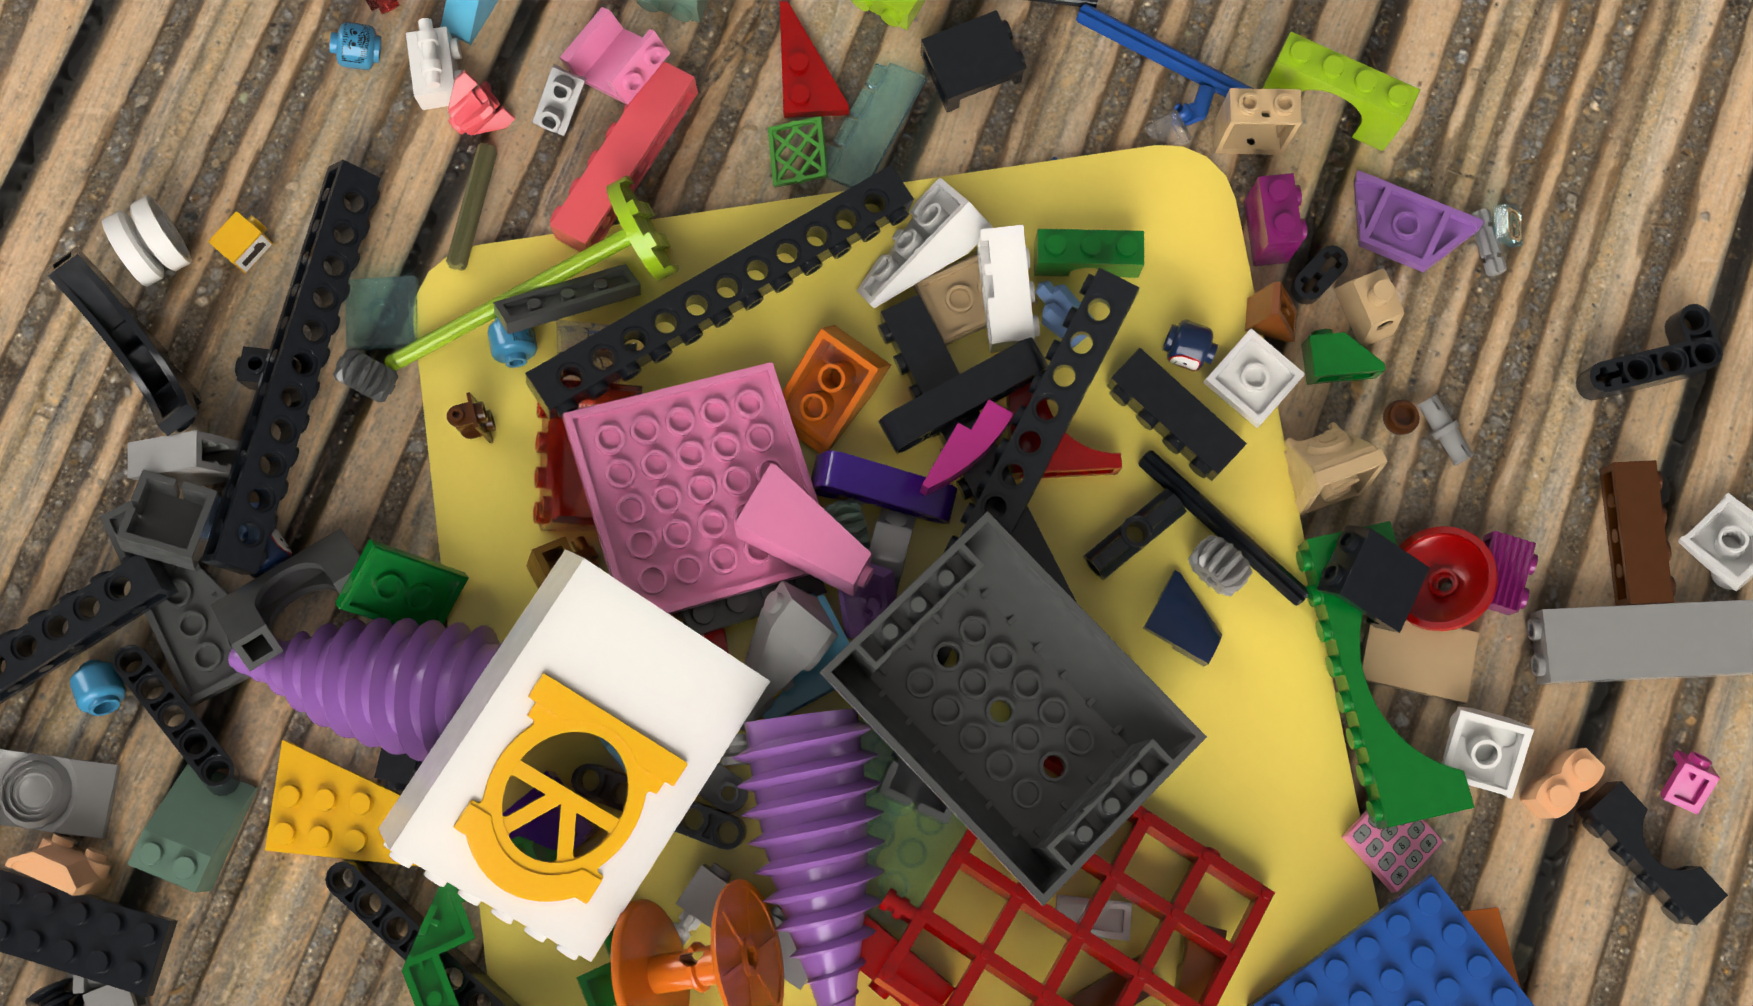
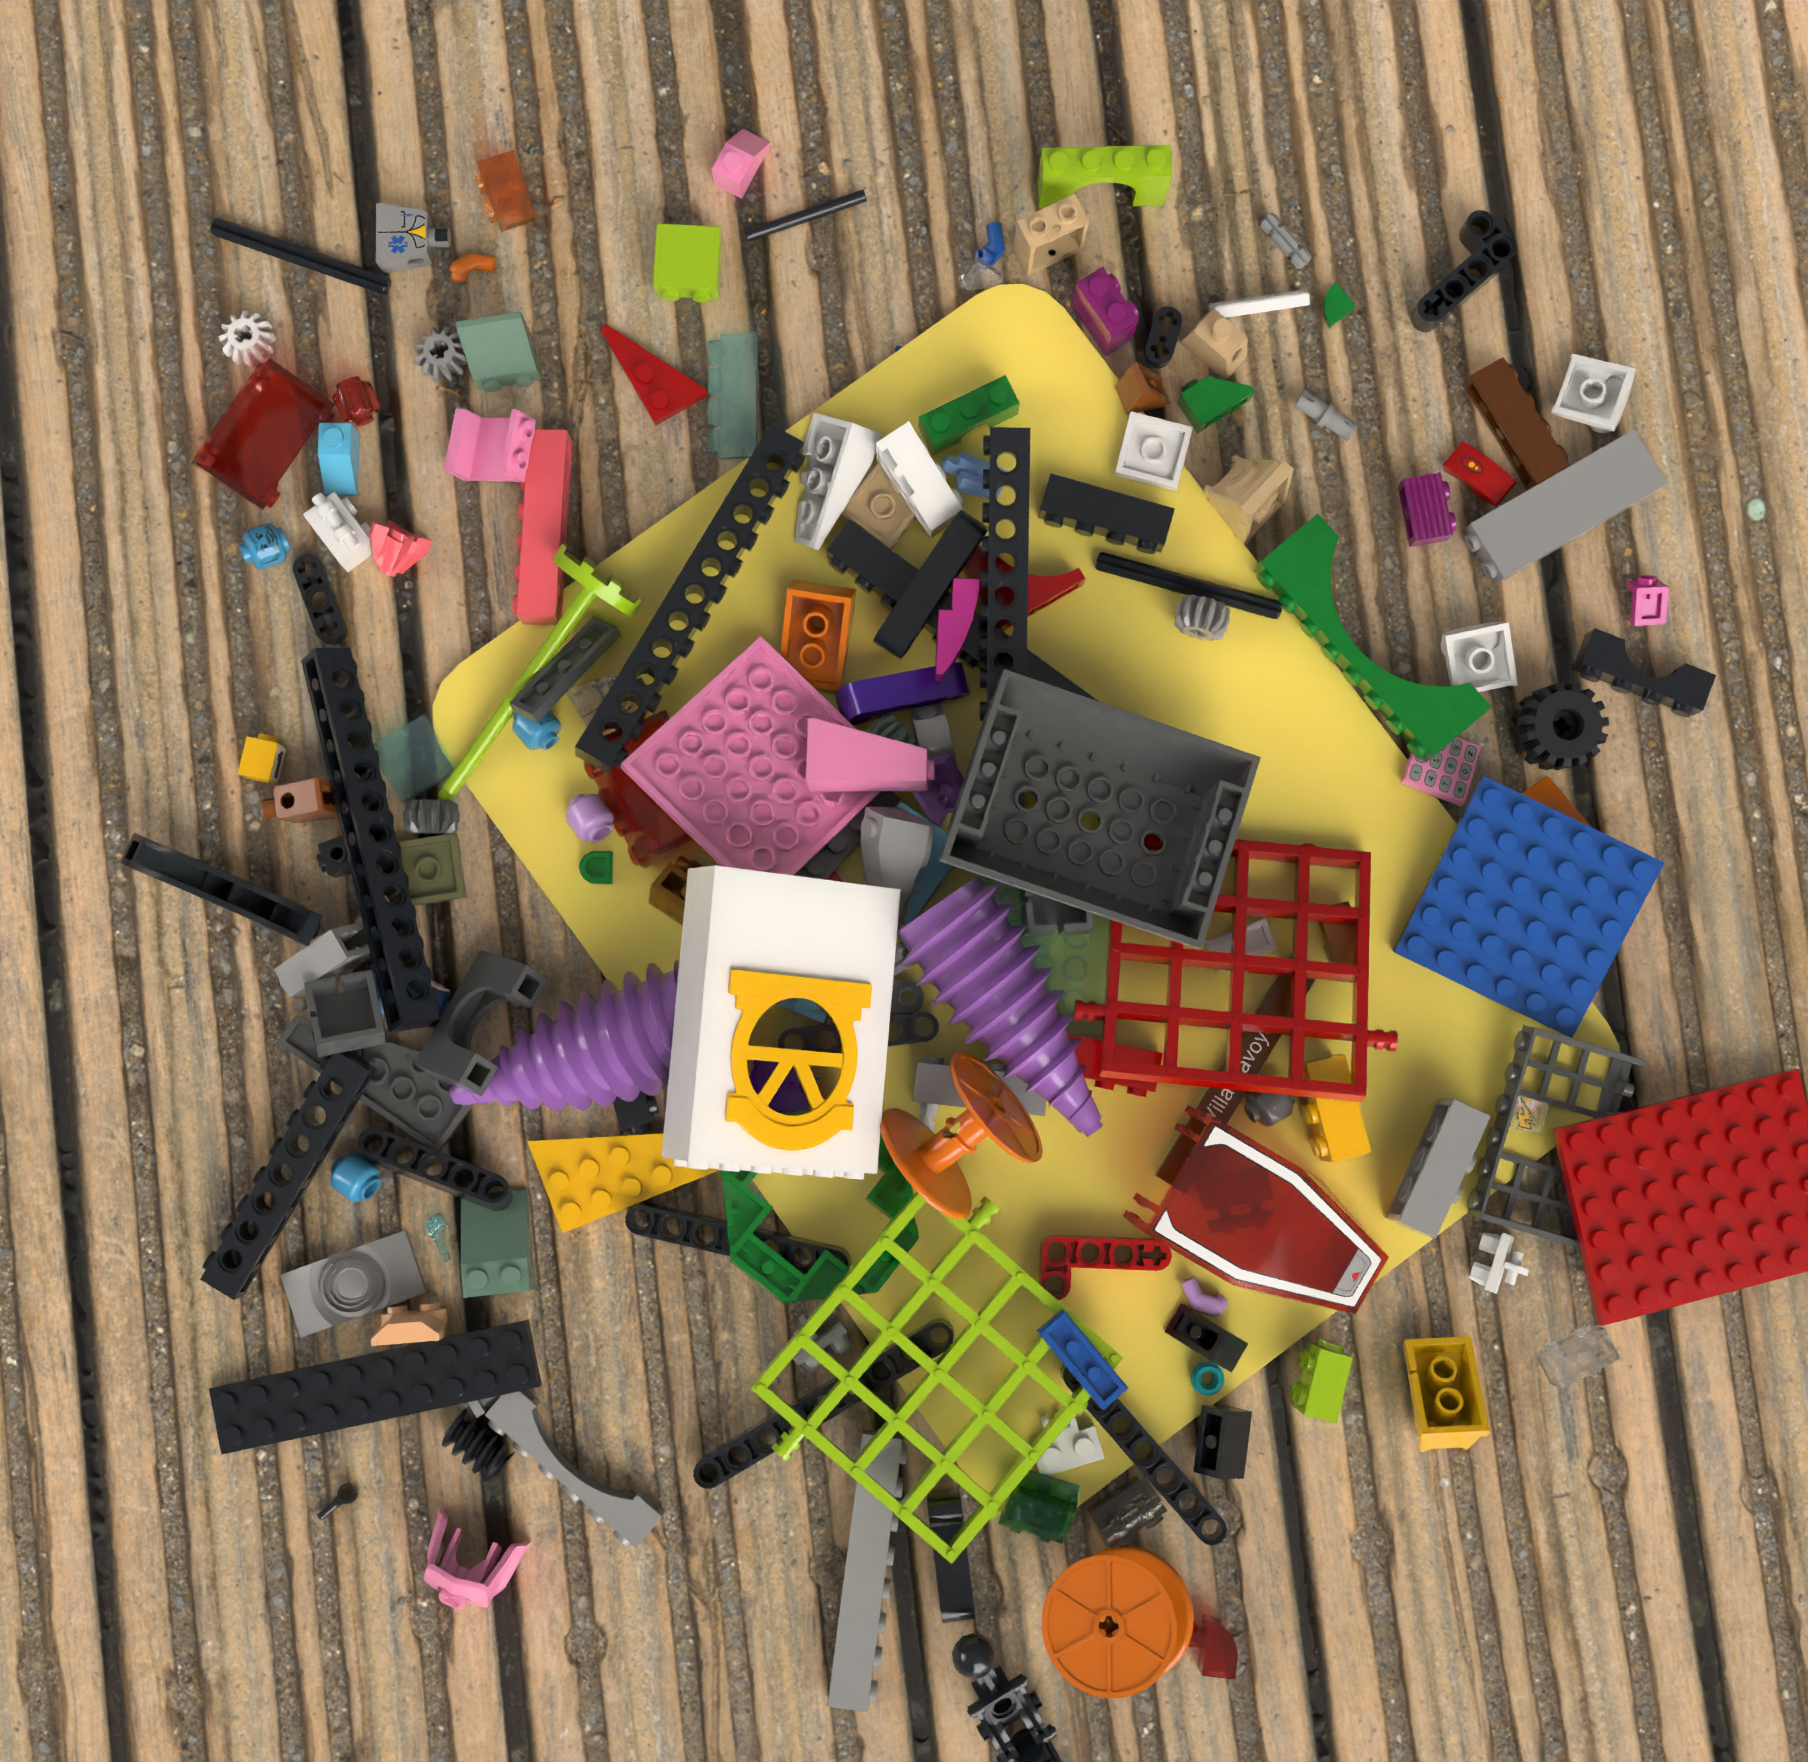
camera: 30 degrees left, 5 degrees up
white wheel [101,195,192,287] -> none
green tile [335,539,469,626] -> none
olive axle [446,143,497,271] -> none
reddish brown hinge [447,392,496,443] -> none
light grey hips [532,64,587,136] -> none
bright green window [768,116,828,188] -> none
black panel [920,10,1026,112] -> none
blue axle [1076,4,1254,98] -> none
black piece [1083,488,1187,580] -> none
dark blue slope [1143,570,1222,667] -> none
dark blue head [1162,320,1218,371] -> none
black panel [1317,525,1430,633] -> none
medium lavender wing [1354,170,1484,273] -> none
tan tile [1361,621,1479,704] -> none
reddish brown plate [1383,400,1420,435] -> none
red dish [1399,526,1498,631] -> none
clear light blue tile [1494,204,1523,248] -> none
light nougat brick [1520,748,1605,819] -> none
none -> dark orange torso [262,777,338,823]
none -> black beam [293,554,347,645]
none -> olive plate [398,833,467,906]
none -> clear light blue hand [425,1213,451,1262]
none -> lavender head [565,794,614,843]
none -> green tile [579,851,613,885]
none -> white tile [1208,290,1310,318]
none -> green tile [1323,282,1356,329]
none -> red slope [1443,441,1516,508]
none -> black wheel [1510,682,1609,770]

